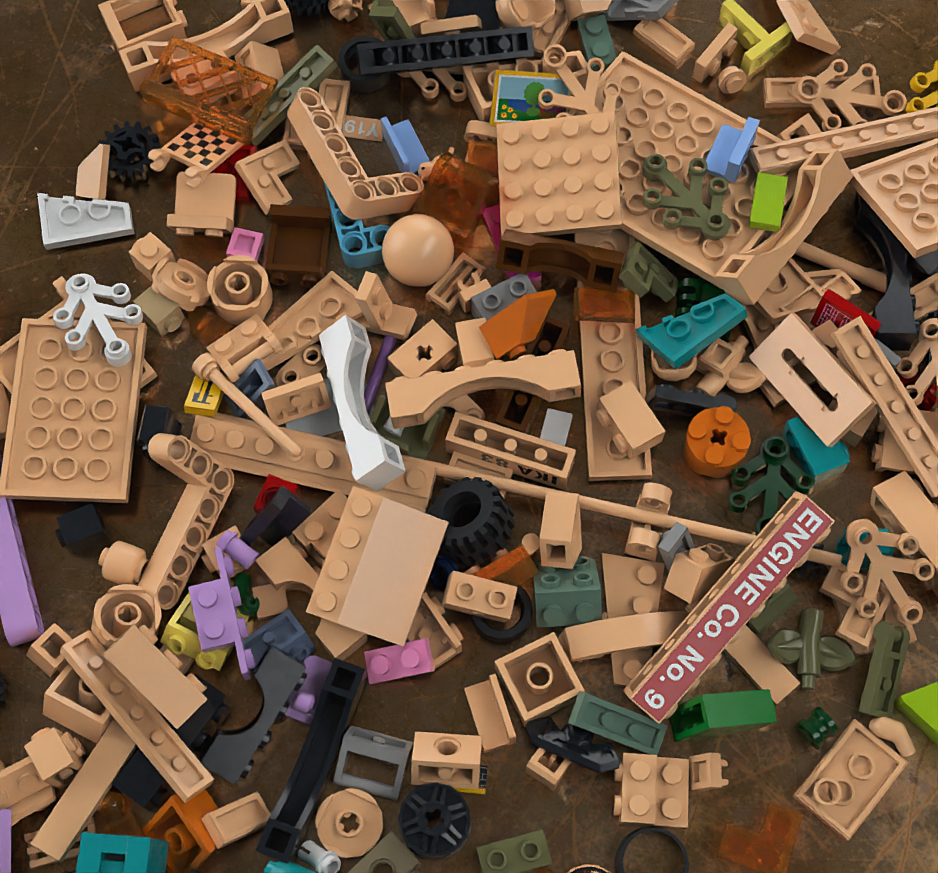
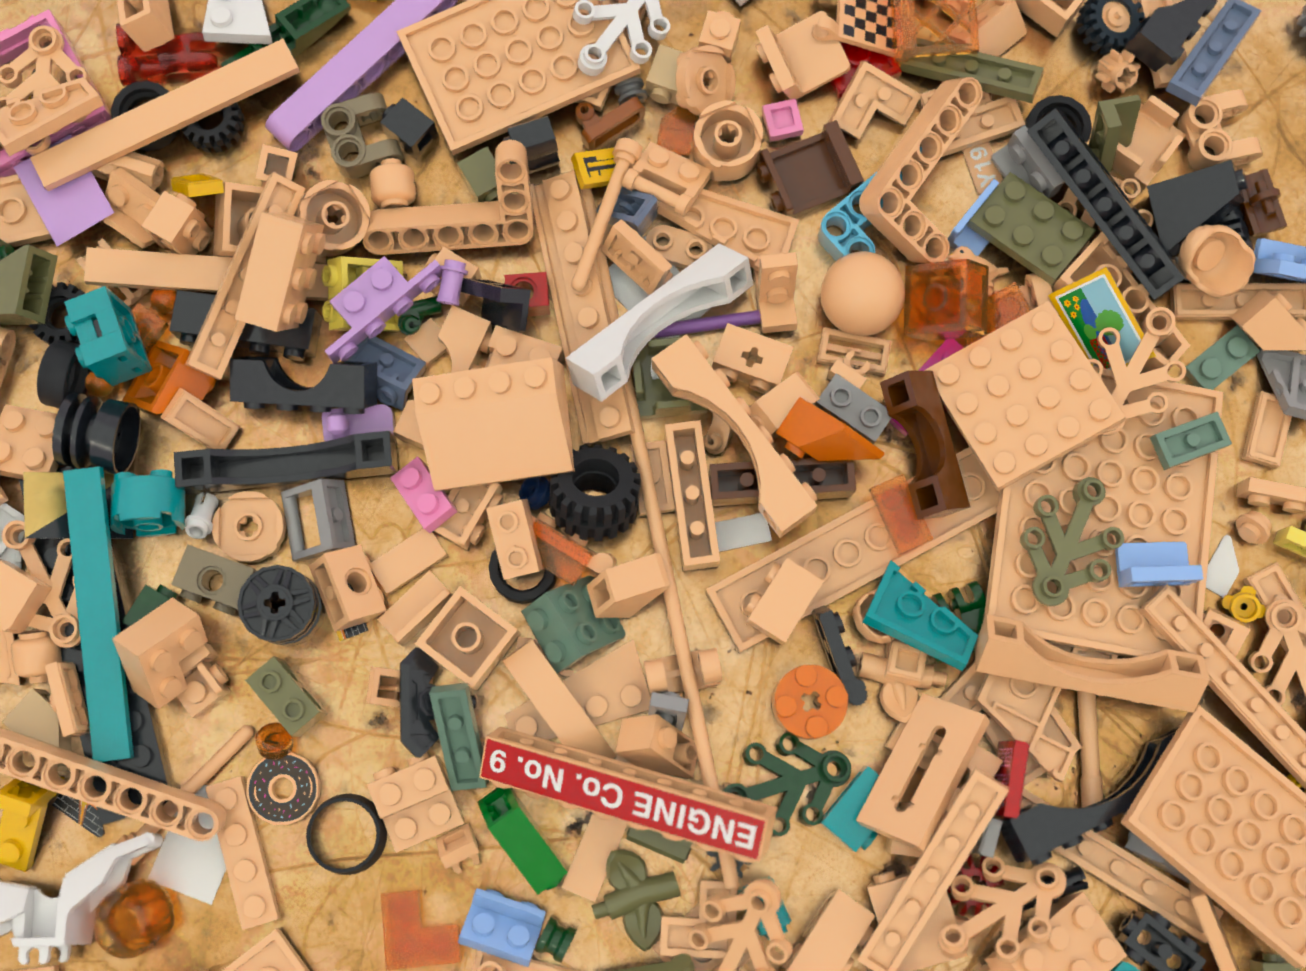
camera: 60 degrees right, 10 degrees up
light nougat plate [420,14,482,37] -> none
olive plate [619,240,679,302] -> none
lime tile [748,172,788,232] -> none
none -> yellow tile [171,173,224,197]
none -> dark tan piece [321,93,404,179]
none -> light nougat tile [371,528,448,595]
none -> olive brick [457,146,498,202]
none -> light blue bracket [458,888,546,967]
none -> dark orange piece [575,97,645,151]
none -> dark grey bush [614,77,648,106]
none -> olive plate [967,172,1096,286]
none -> light grey bracket [991,125,1065,199]
none -> sand green plate [1150,411,1232,470]
none -> white sticker [1206,535,1239,597]
none -> yellow plate [1222,585,1266,623]

